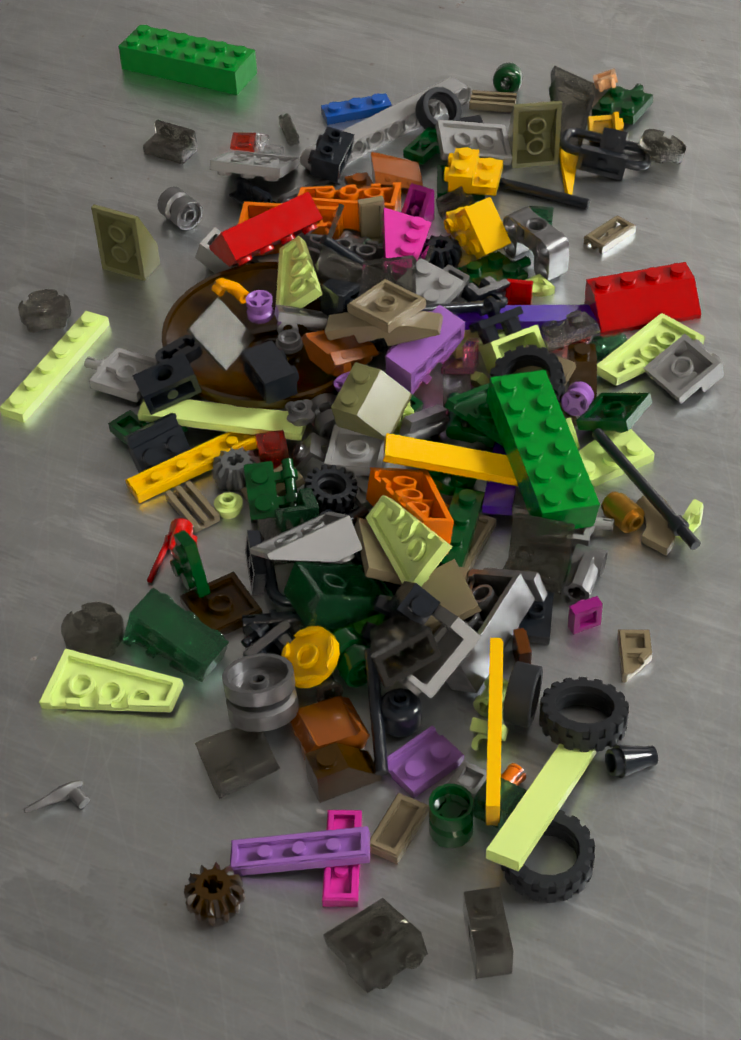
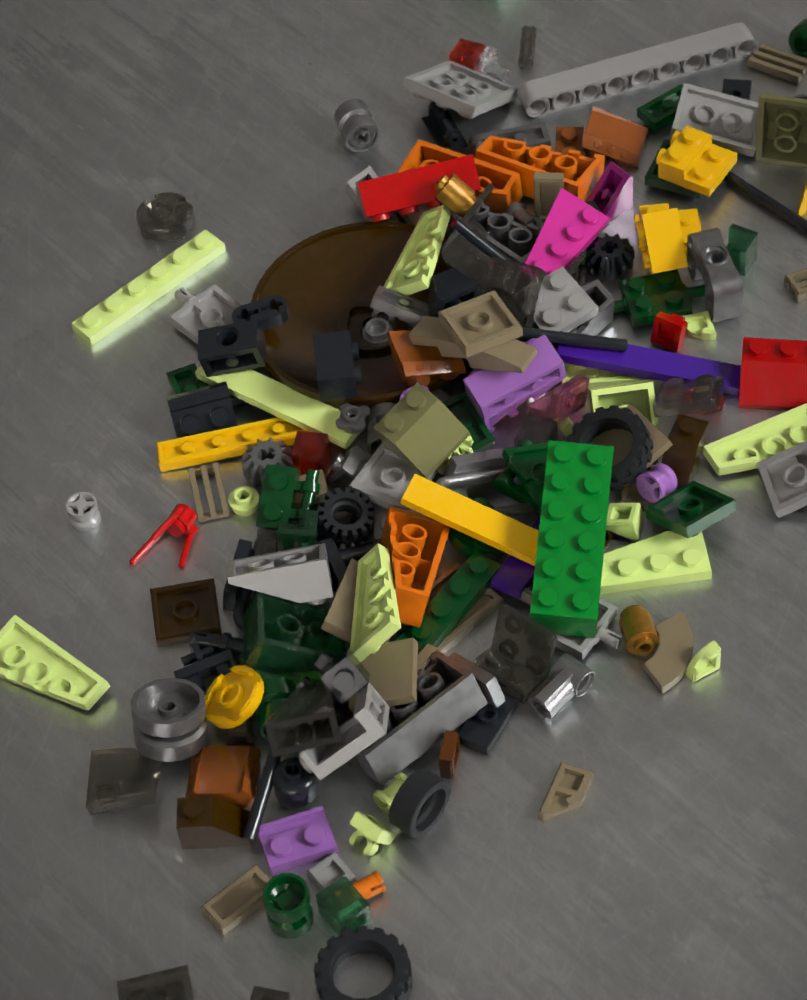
camera: 25 degrees right, 5 degrees up
clear smoke plate [61,602,125,658] -> none
olive slope [91,204,160,281] -> none
clear green wedge [122,588,229,682] -> none
clear smoke bracket [143,120,198,165] -> none
dark green plate [170,530,211,598] -> none
dark brown gear [184,862,245,926] -> none
clear smoke piece [186,298,255,371] -> none
light orange arm [211,278,249,304] -> none
medium lavender tile [230,826,370,876] -> none
medium lavender wheel [245,290,274,324] -> none
black brick [308,126,355,183] -> none
blue plate [321,93,392,125] -> none
dark pink tile [322,810,362,907] -> none
black tyre [415,87,462,130] -> none
clear smoke bracket [436,186,475,220] -> none
black hips [461,276,510,305] -> none
black hips [469,296,523,345] -> none
yellow tile [486,638,503,826] -> none
yellowish green tile [486,743,597,871] -> none
black tyre [539,677,629,752] -> none
magenta plate [568,596,603,635] -> none
clear green cone [589,332,627,361] -> none
black bar [592,428,701,550] -> none
black cone [605,745,658,778] -> none
none -> light grey wheel [65,491,101,532]
none -> pearl gold brick [434,173,479,217]

